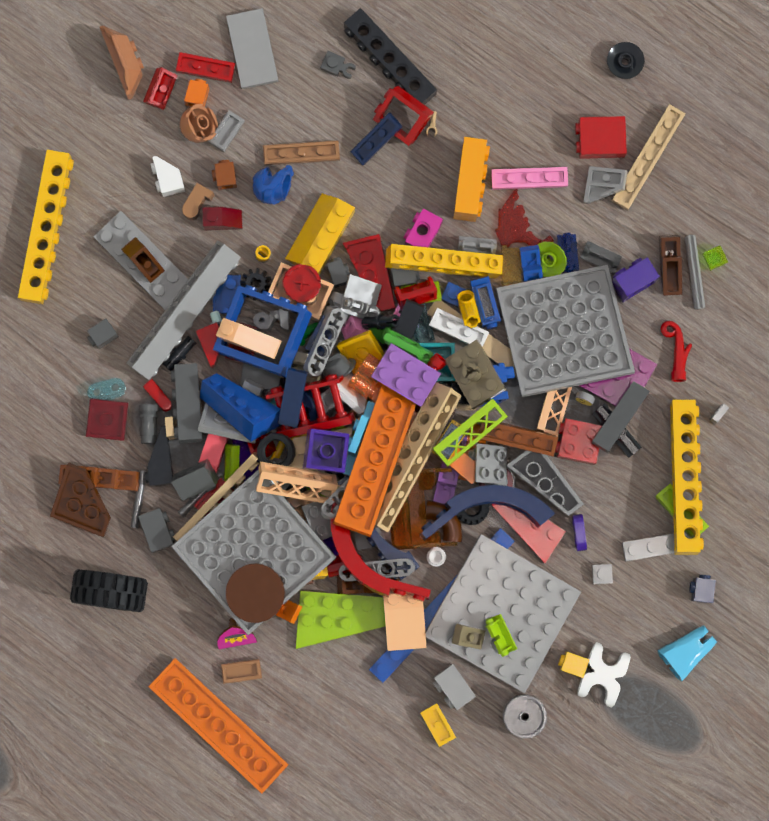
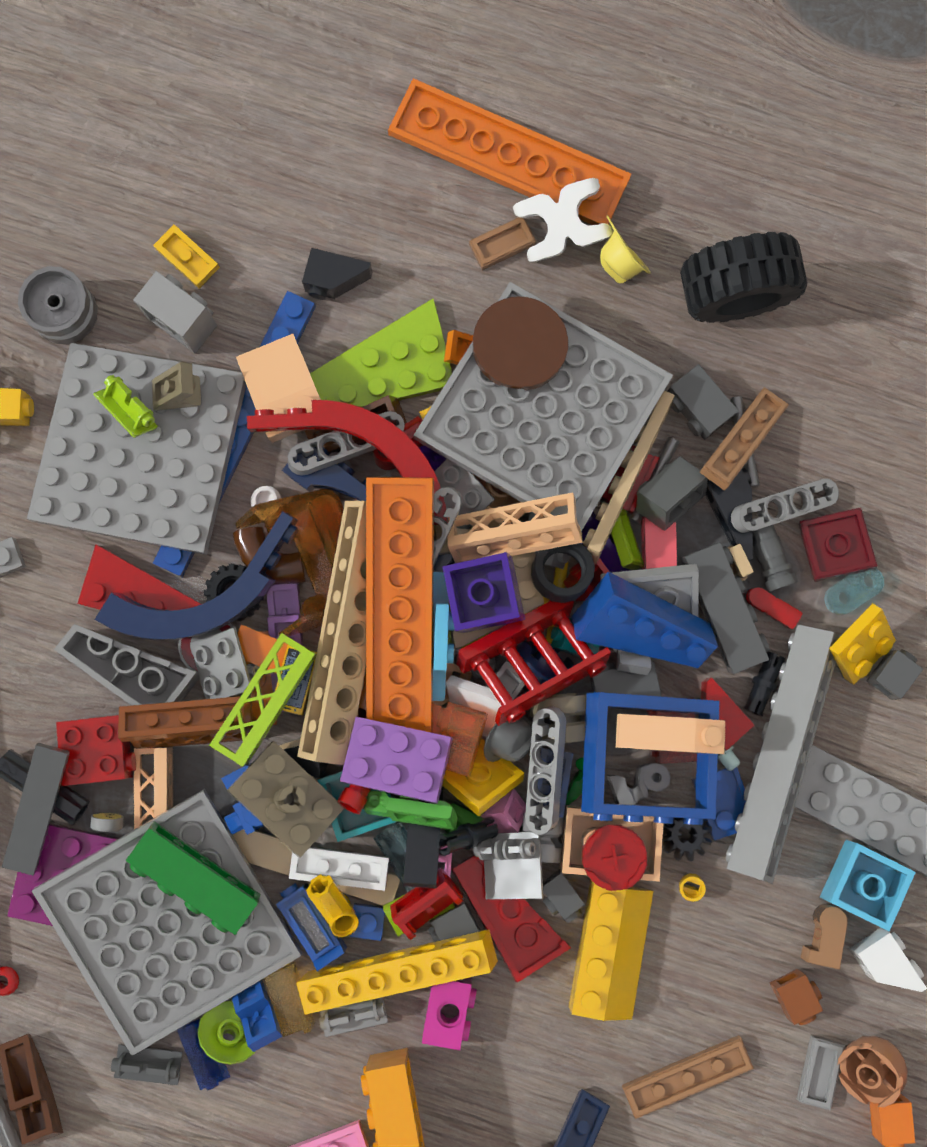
camera: 165 degrees right, 0 degrees up
reddish brown plate [50,463,111,537] -> none
dark orange slope [58,465,140,491] -> none
reddish brown slope [121,237,165,283] -> none
dark red slope [202,207,243,231] -> none
dark pink shield [217,618,257,649] -> none
blue helmet [252,165,294,204] -> none
dark blue tile [278,368,308,428] -> none
clear red animal [495,189,554,249] -> none
dark purple beam [572,514,587,551] -> none
dark purple brick [612,257,660,302] -> none
none -> green brick [126,821,261,935]
none -> black slope [302,248,373,300]
none -> white piece [513,178,613,262]
none -> light yellow piece [600,215,651,283]
none -> medium nougat tile [699,387,789,491]
none -> light grey beam [731,478,839,533]
none -> medium azure brick [820,840,916,932]
none -> yellow plate [829,603,896,685]

